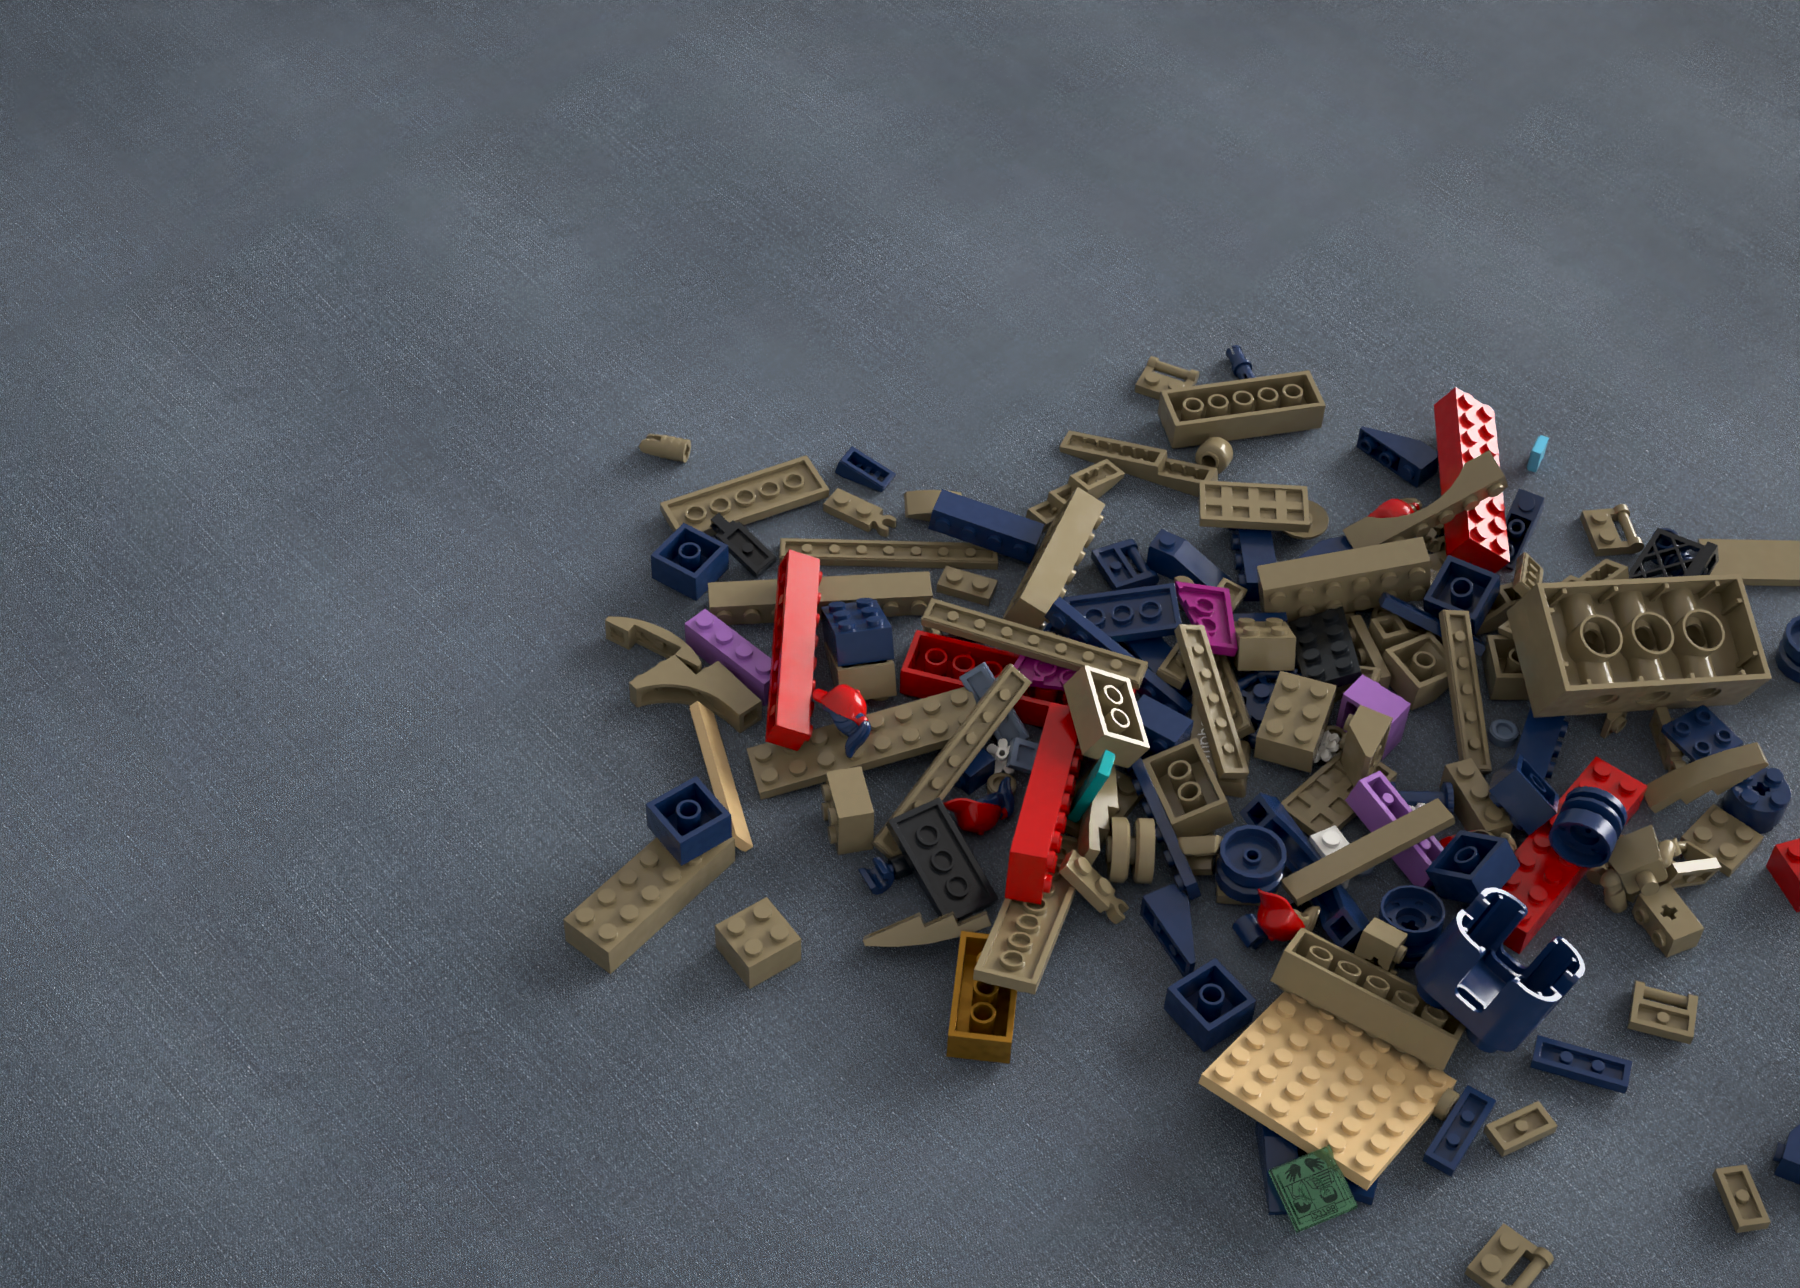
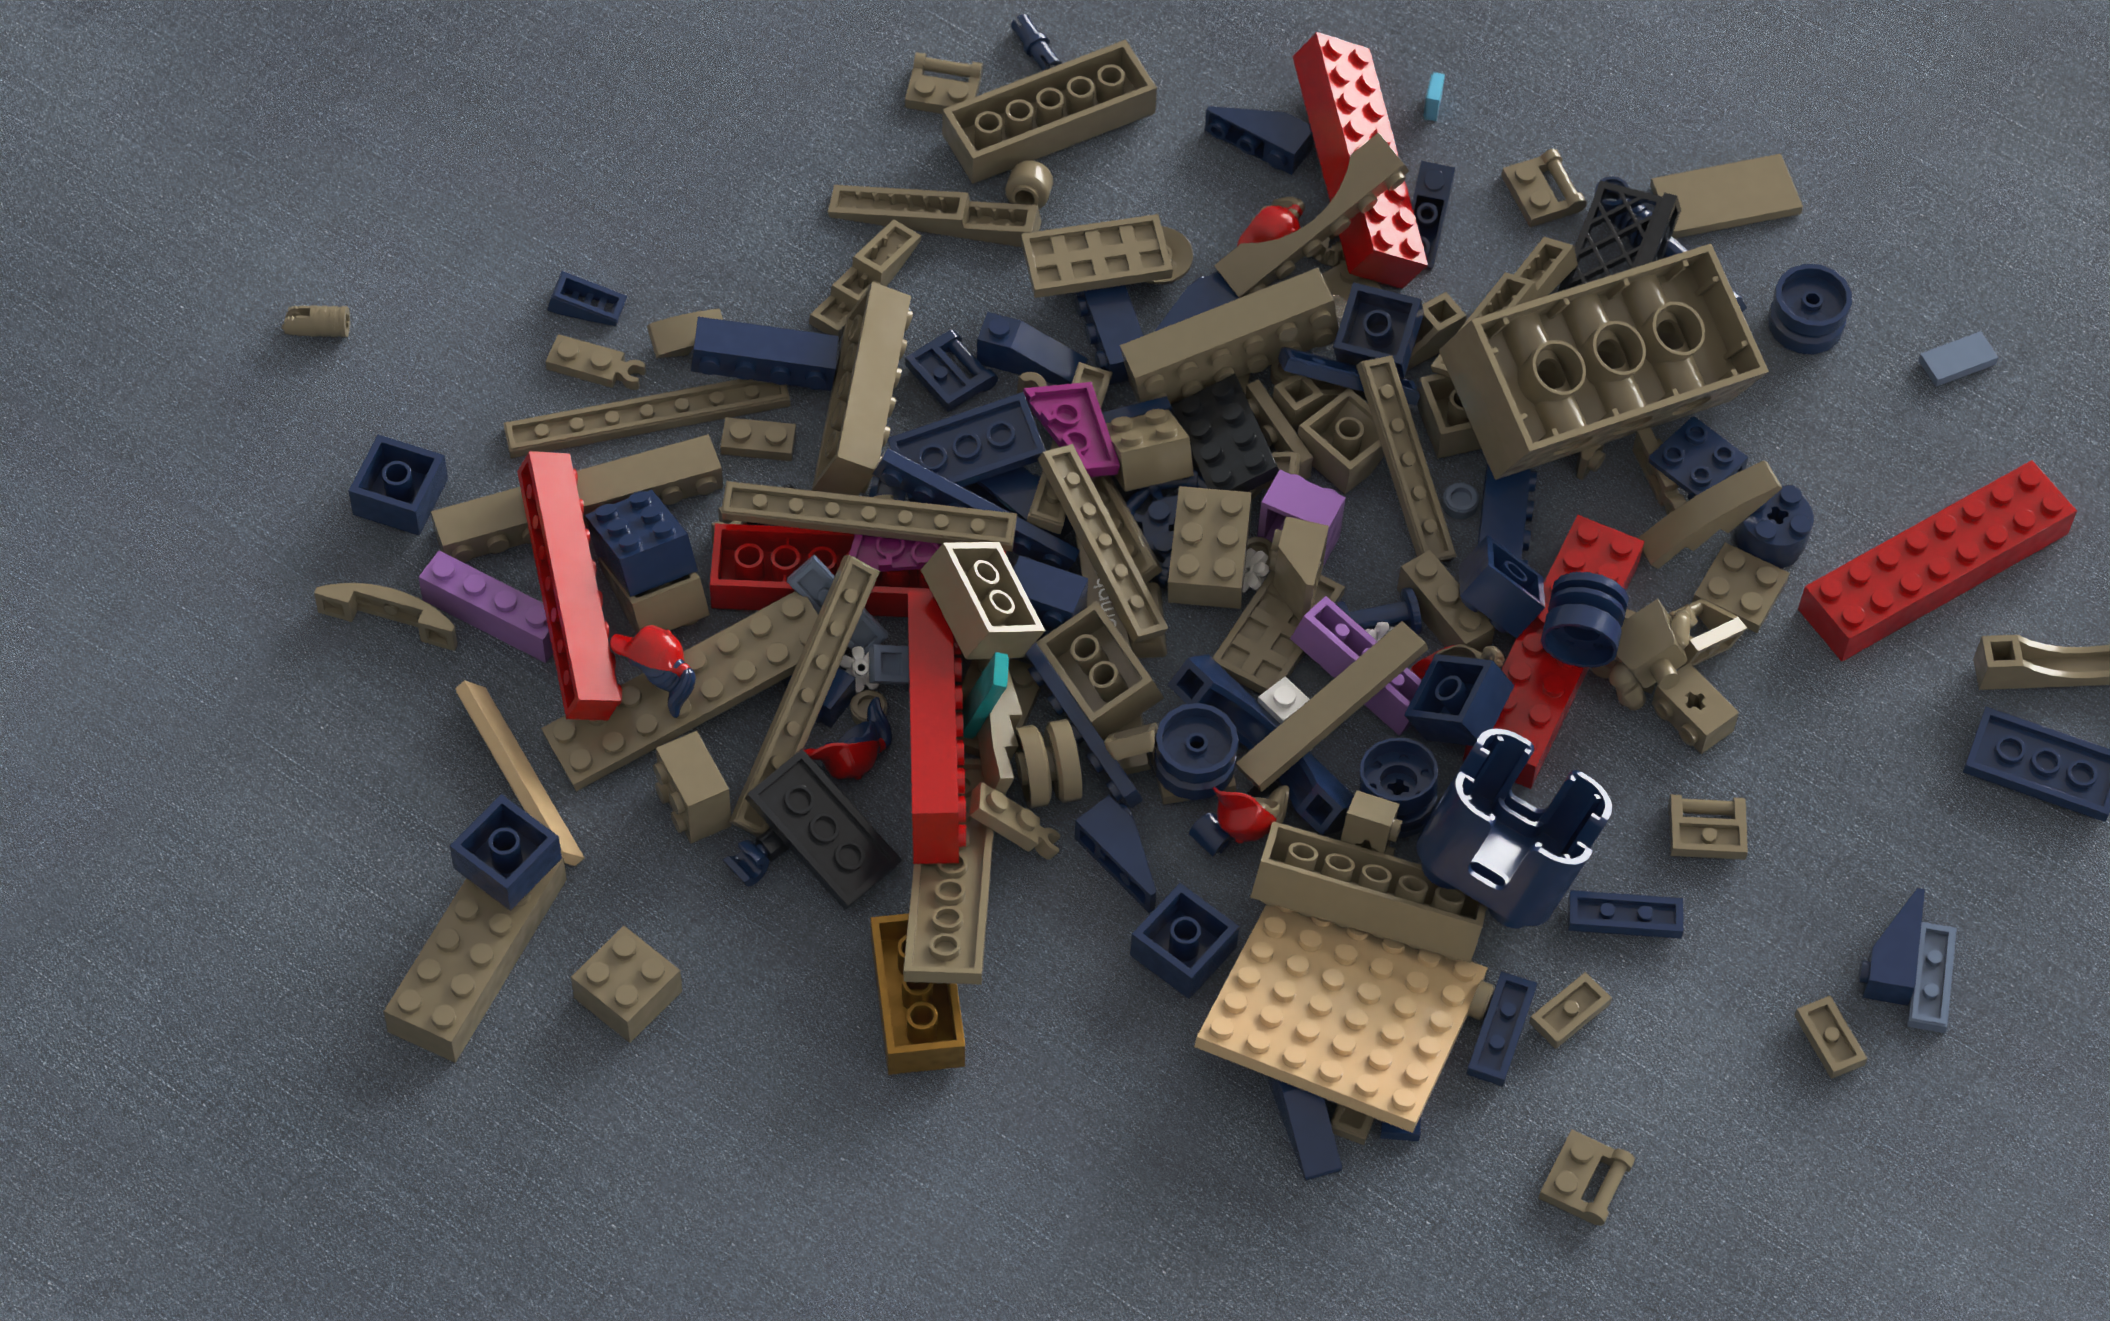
camera: 15 degrees left, 10 degrees up
dark tan arch [629,655,762,733] -> none
dark tan plate [660,455,829,536] -> none
black hinge [710,513,777,579] -> none
dark tan slope [863,910,992,947] -> none
clear green tile [1268,1145,1358,1233] -> none
dark tan tile [1513,552,1544,597] -> none

